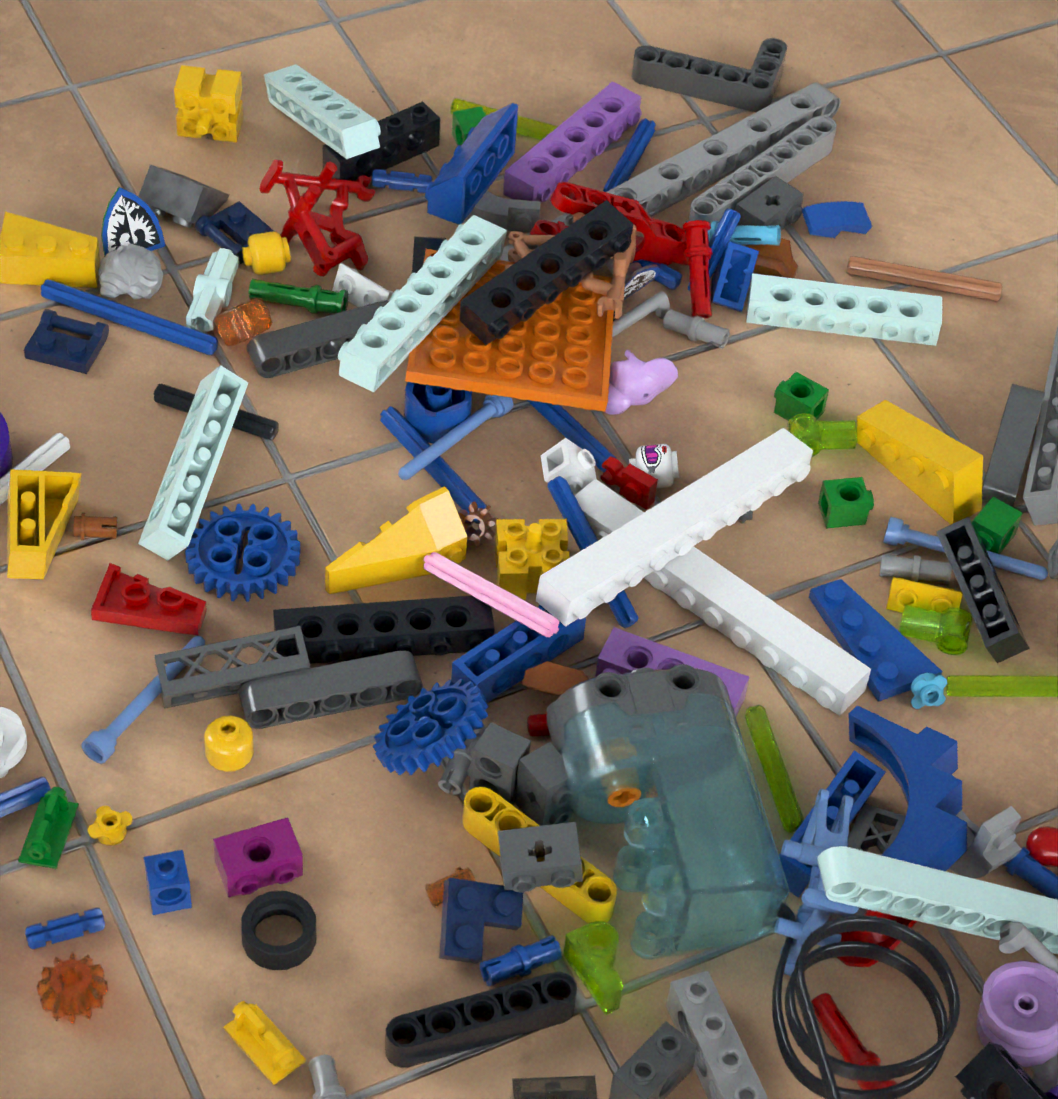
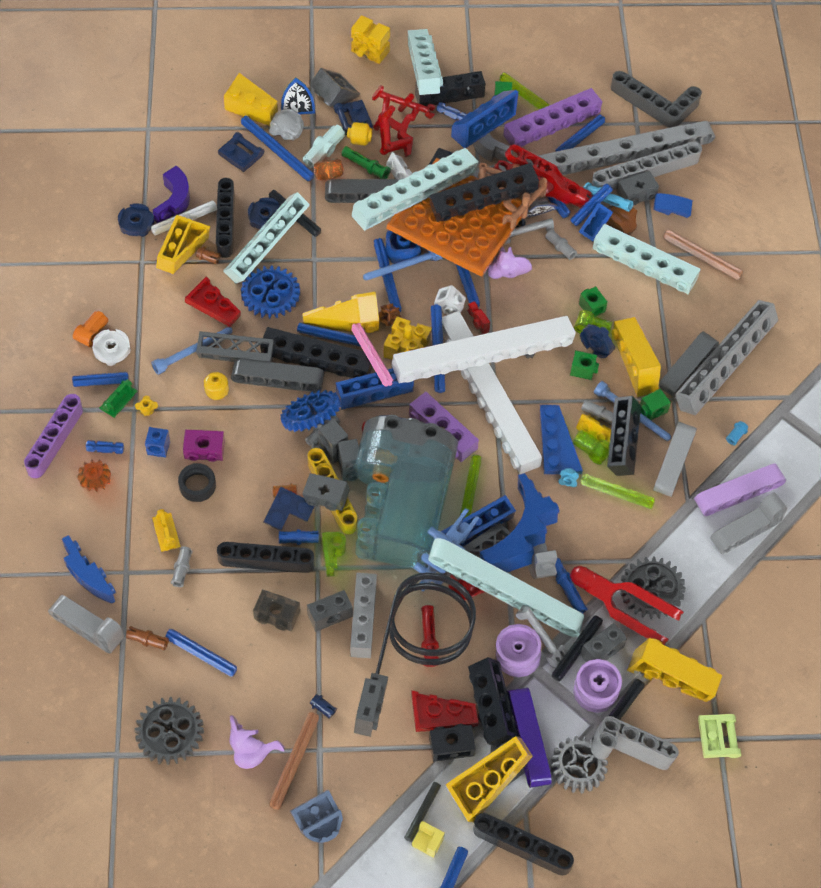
camera: 25 degrees right, 10 degrees up
dark orange slope [522,661,589,697] -> none
white head [629,444,679,488] -> none
red pin [682,220,712,319] -> none
none -> black beam [216,178,235,258]
none -> dark blue plate [248,197,280,229]
none -> blue axle [297,323,361,347]
none -> dark blue plate [580,324,615,358]

